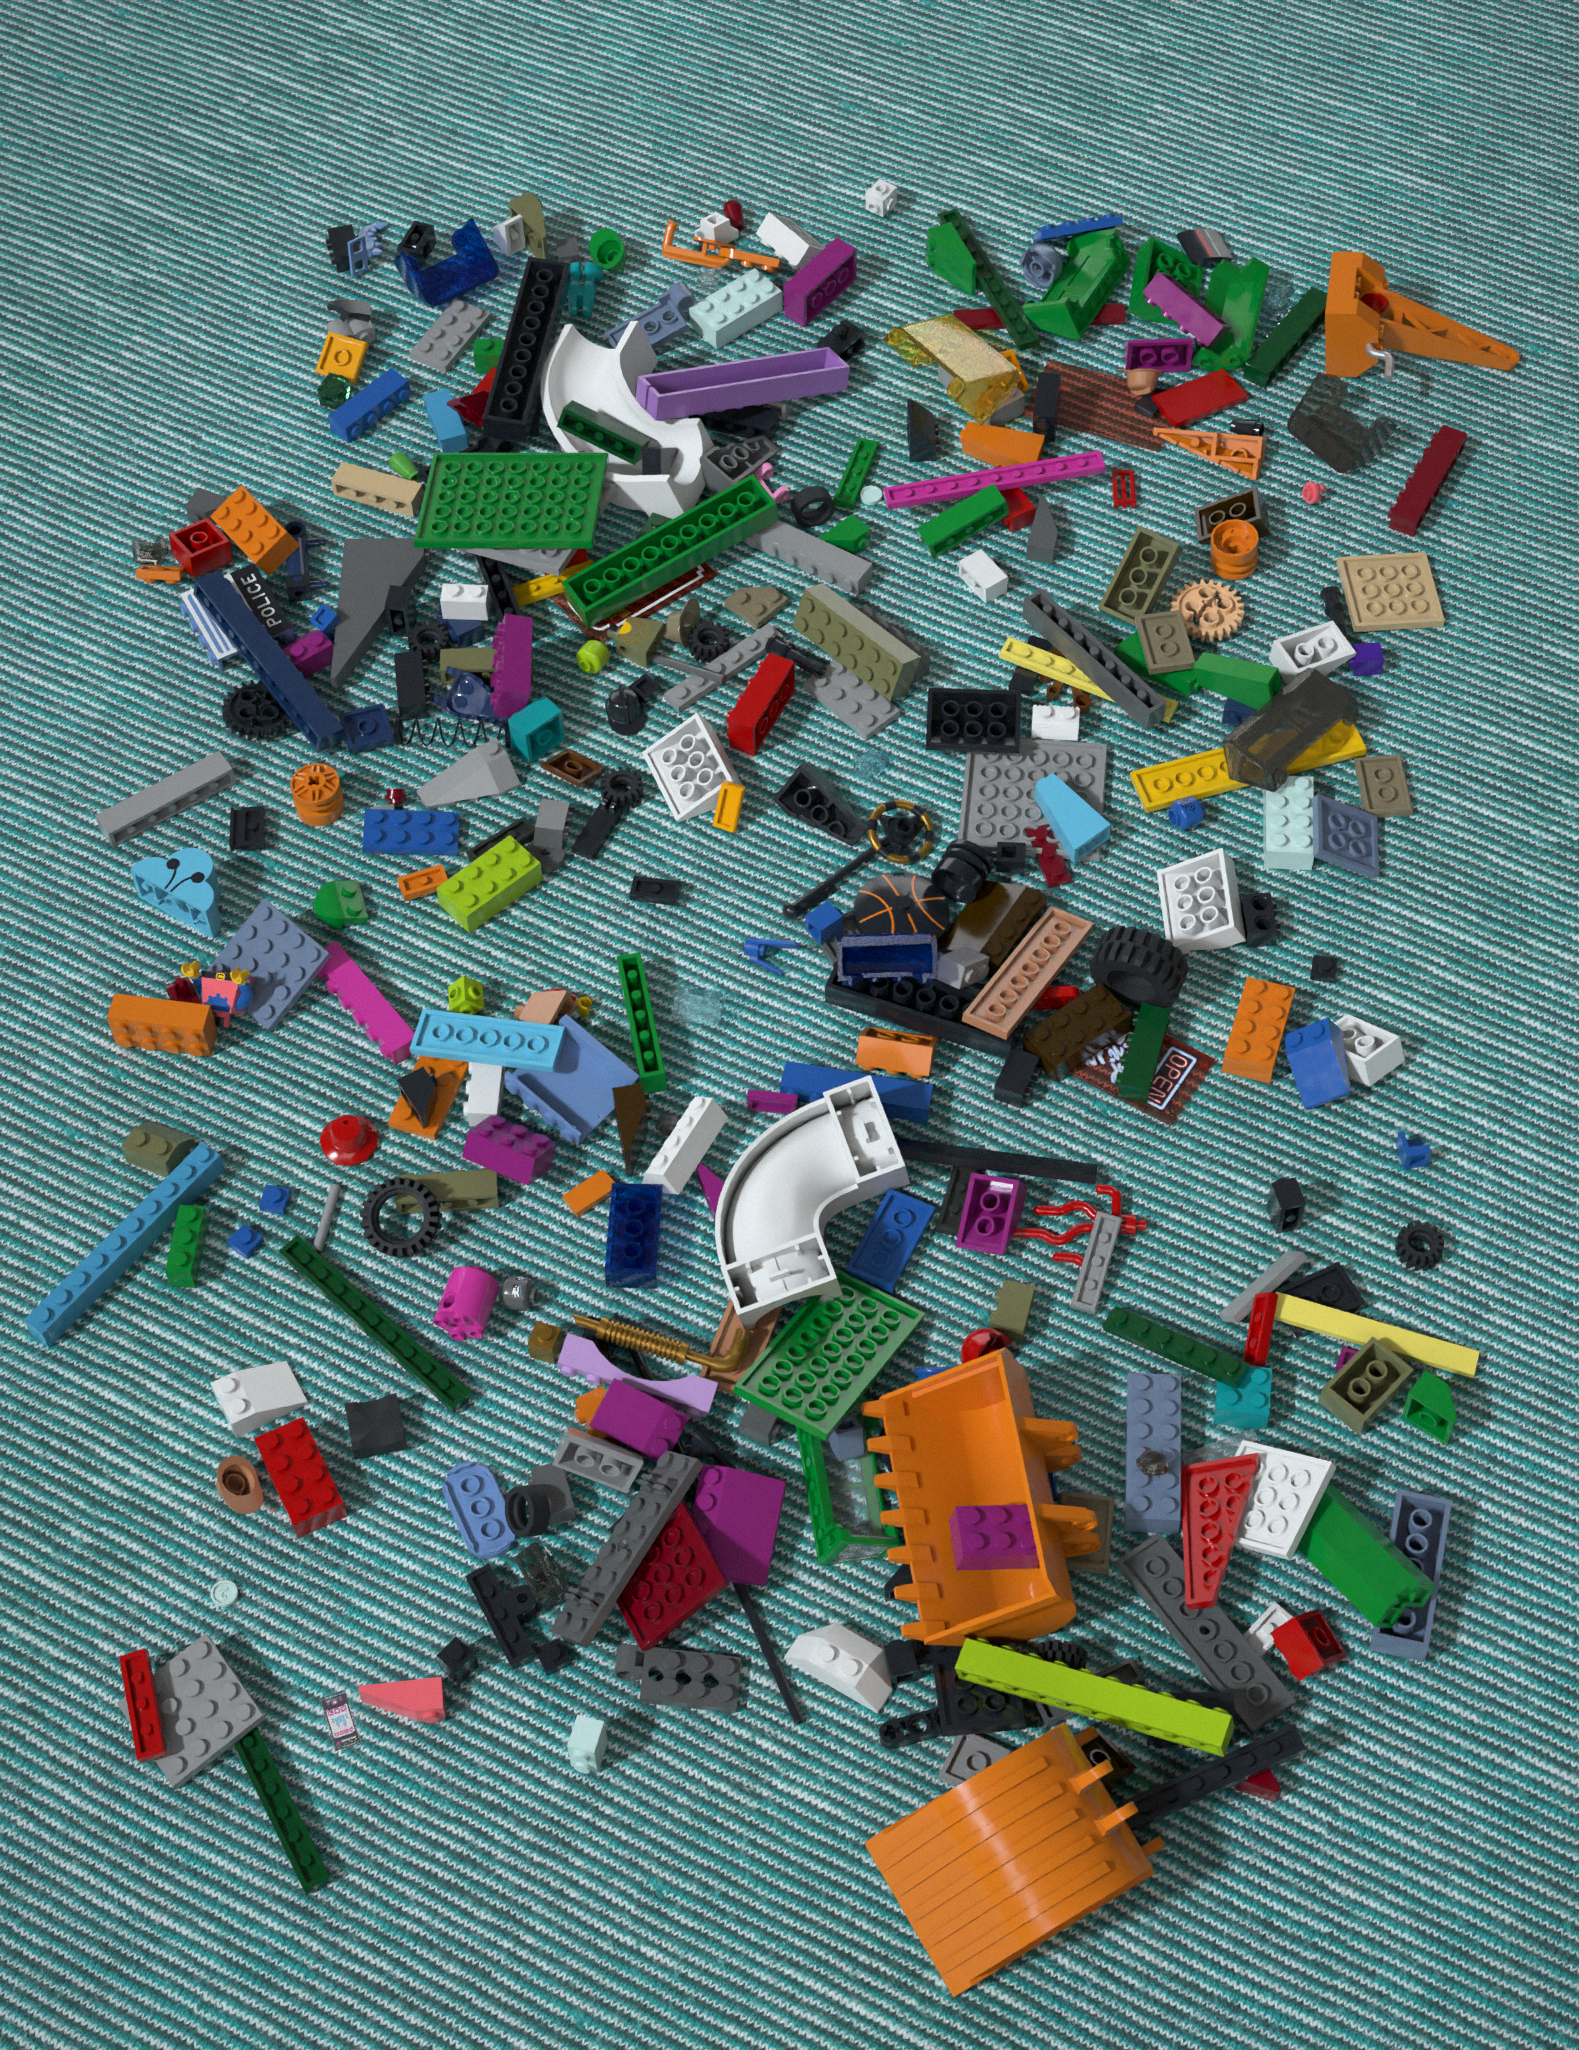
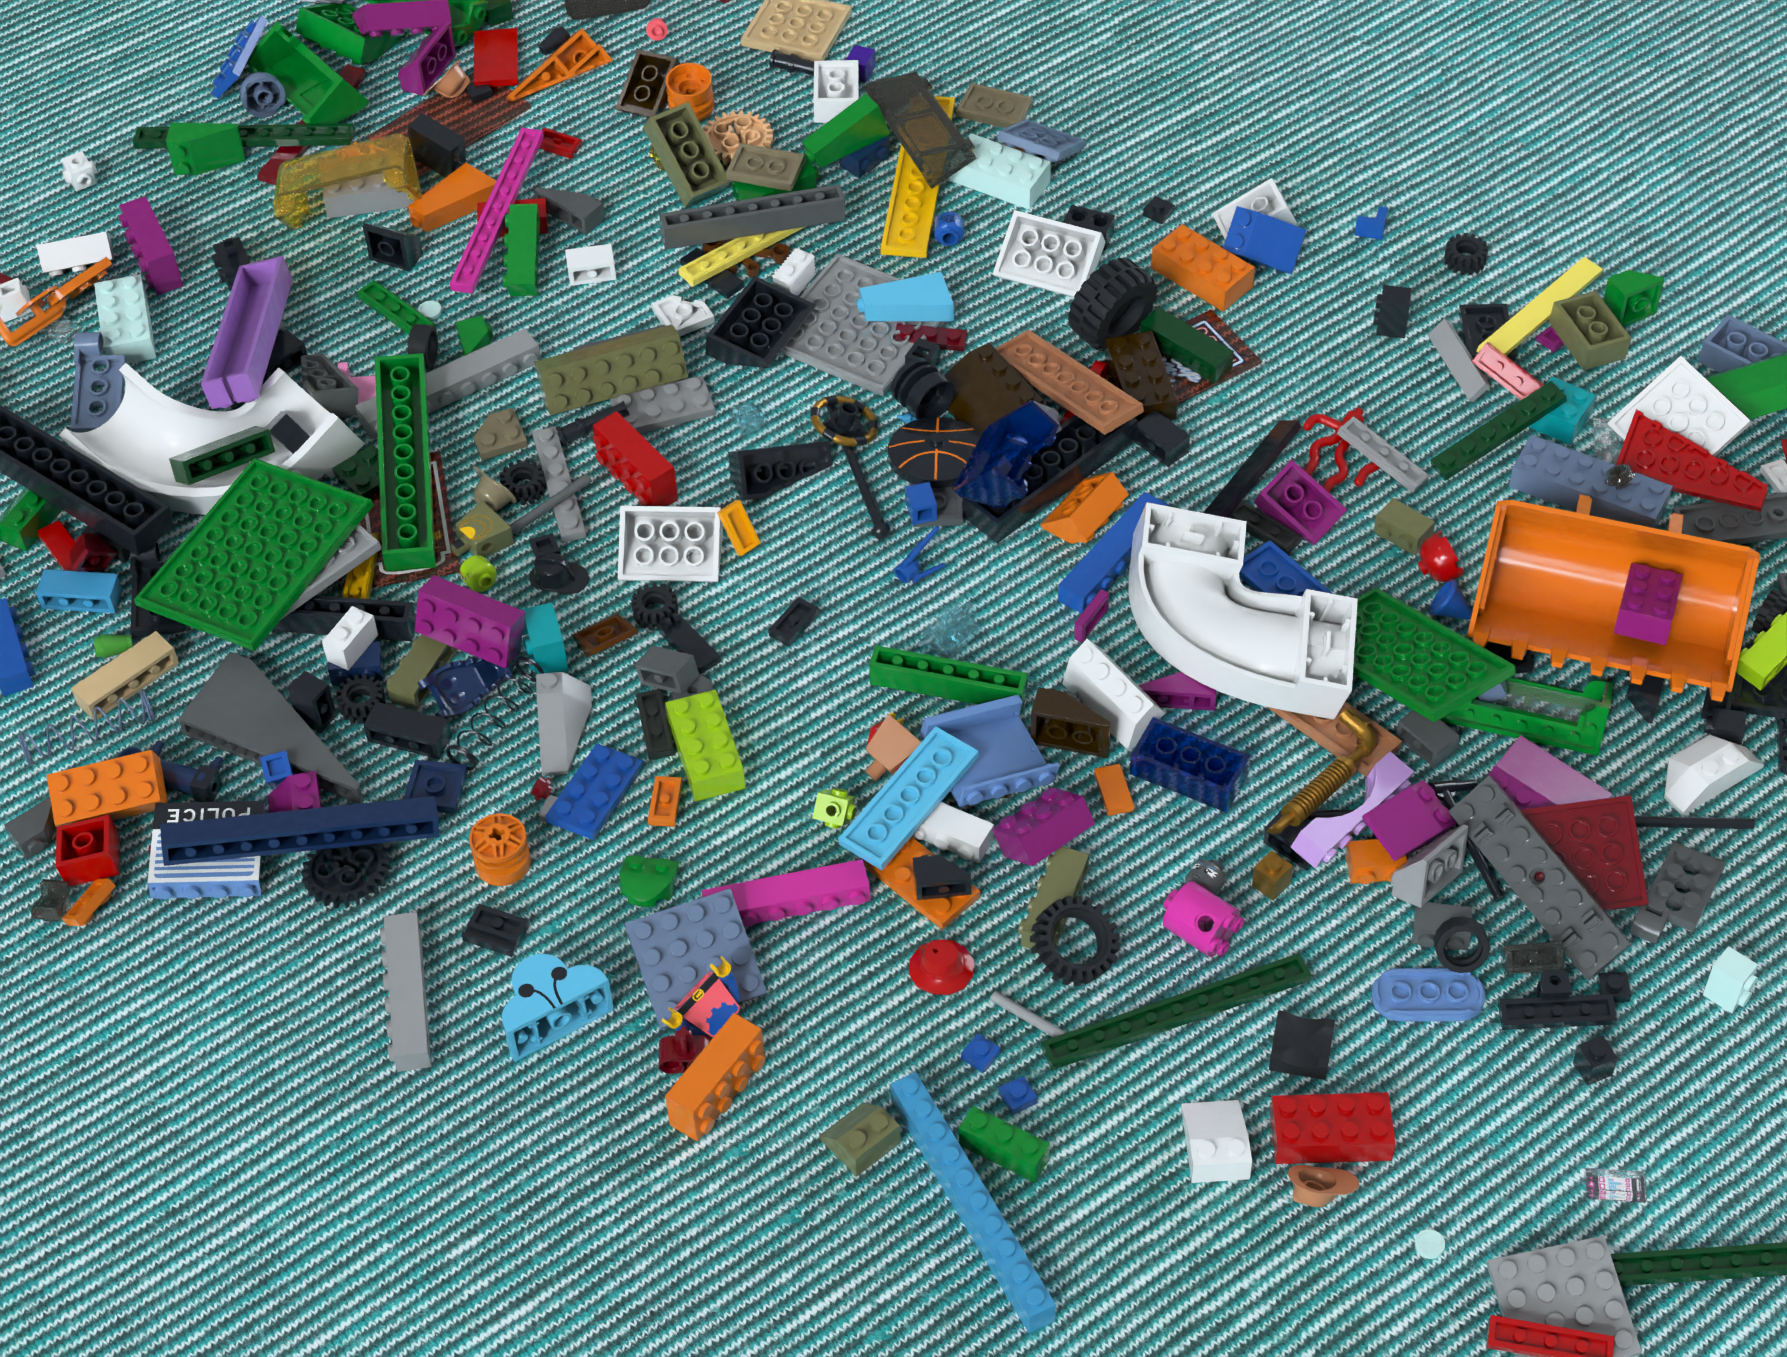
camera: 65 degrees left, 5 degrees down
coral slope [358,1677,446,1723] -> none
none -> sand blue piece [18,690,155,766]
none -> white plate [652,295,715,336]

